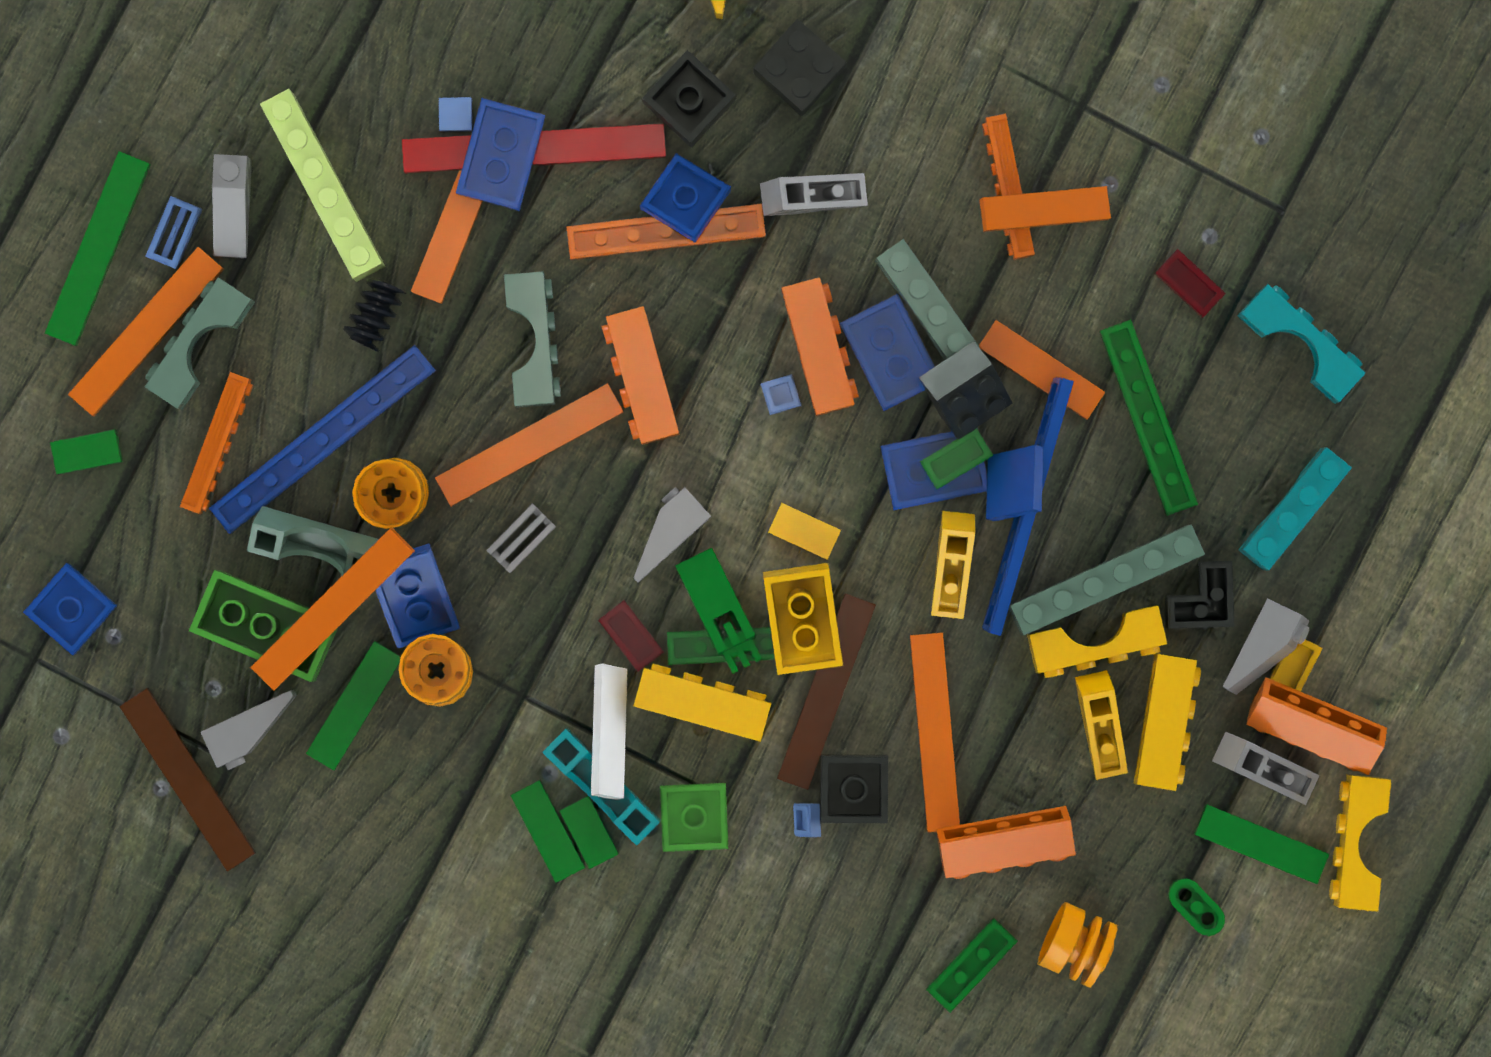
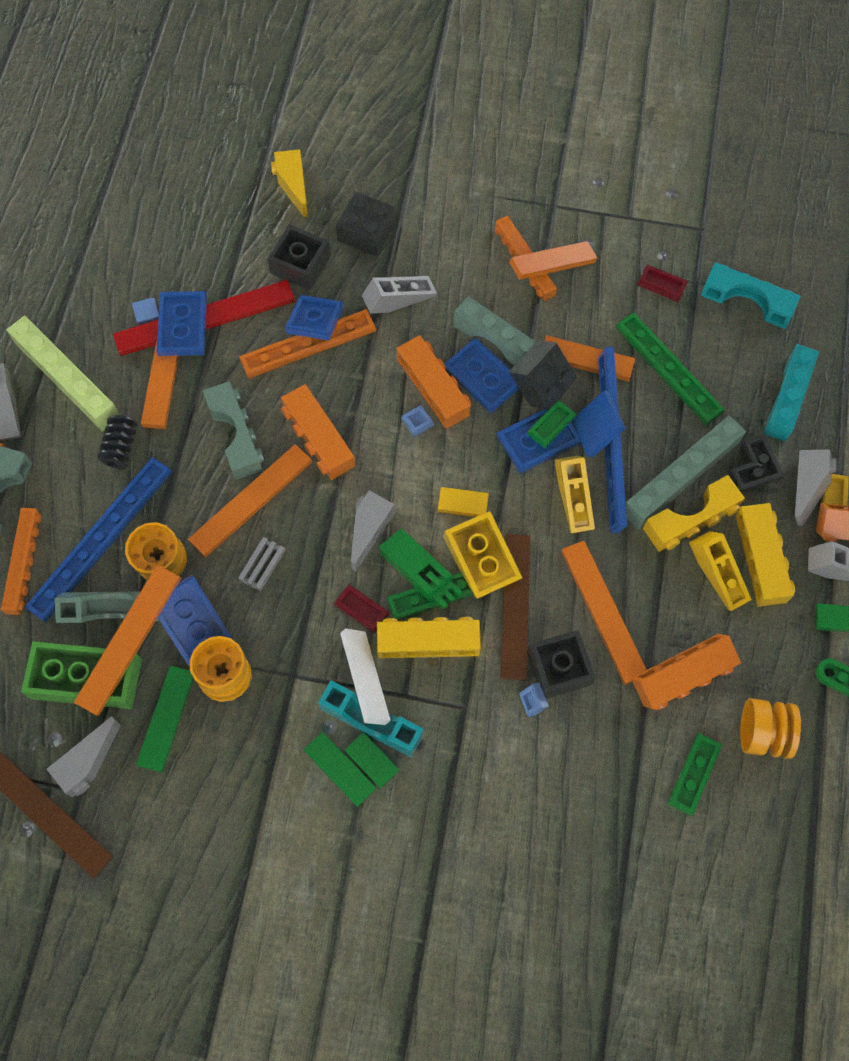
camera: 15 degrees left, 20 degrees down
bright green tile [660,783,729,852] -> none

